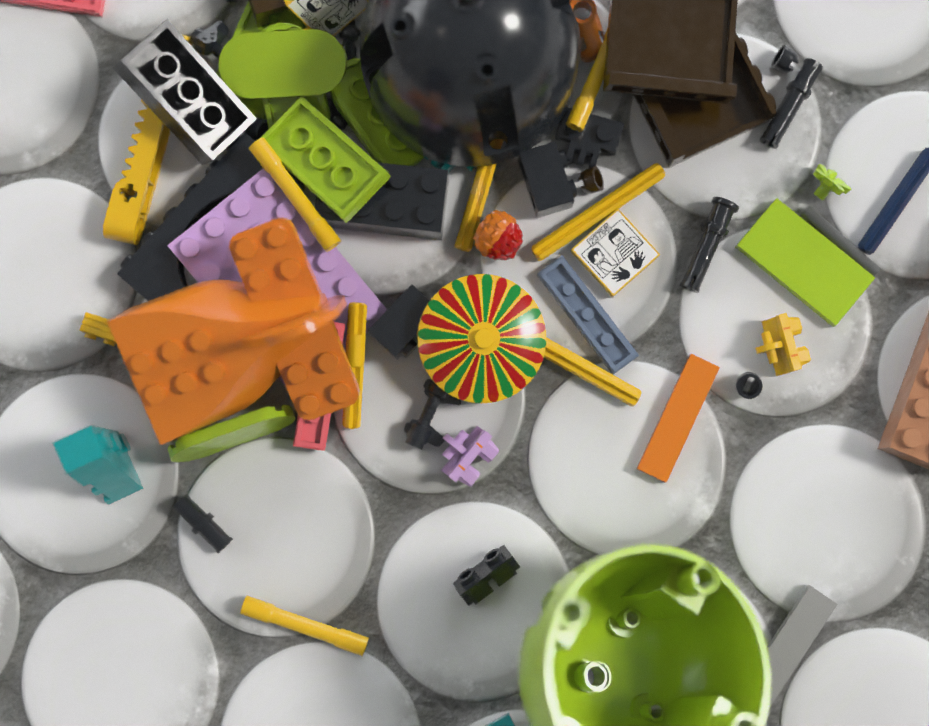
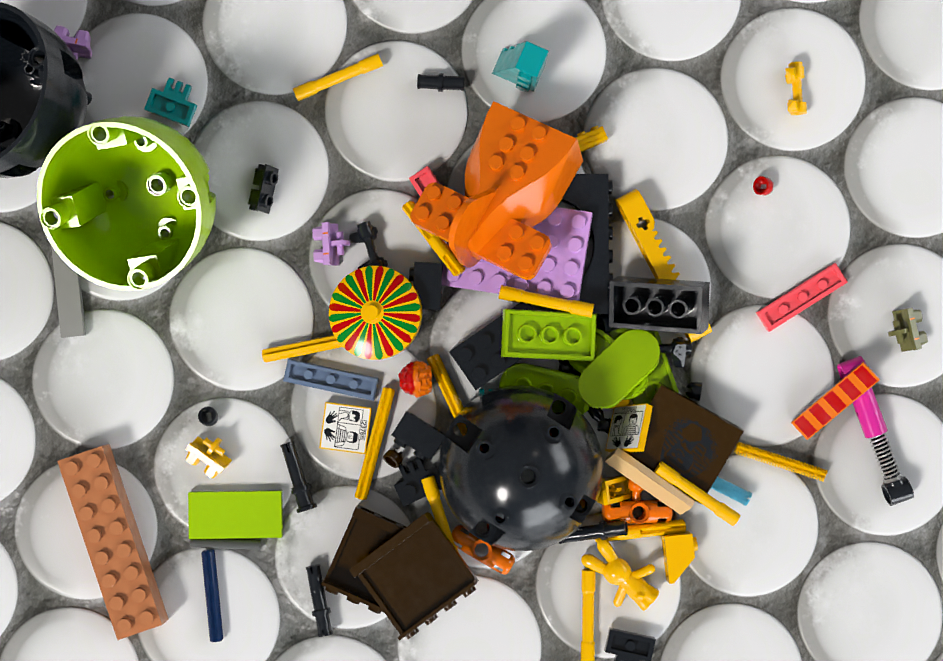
camera: 135 degrees right, 5 degrees up
lime tile [167,405,295,462] -> none
orange tile [636,354,720,483] -> none
black hinge [771,45,799,73] -> none
lime plant [813,164,852,200] -> none

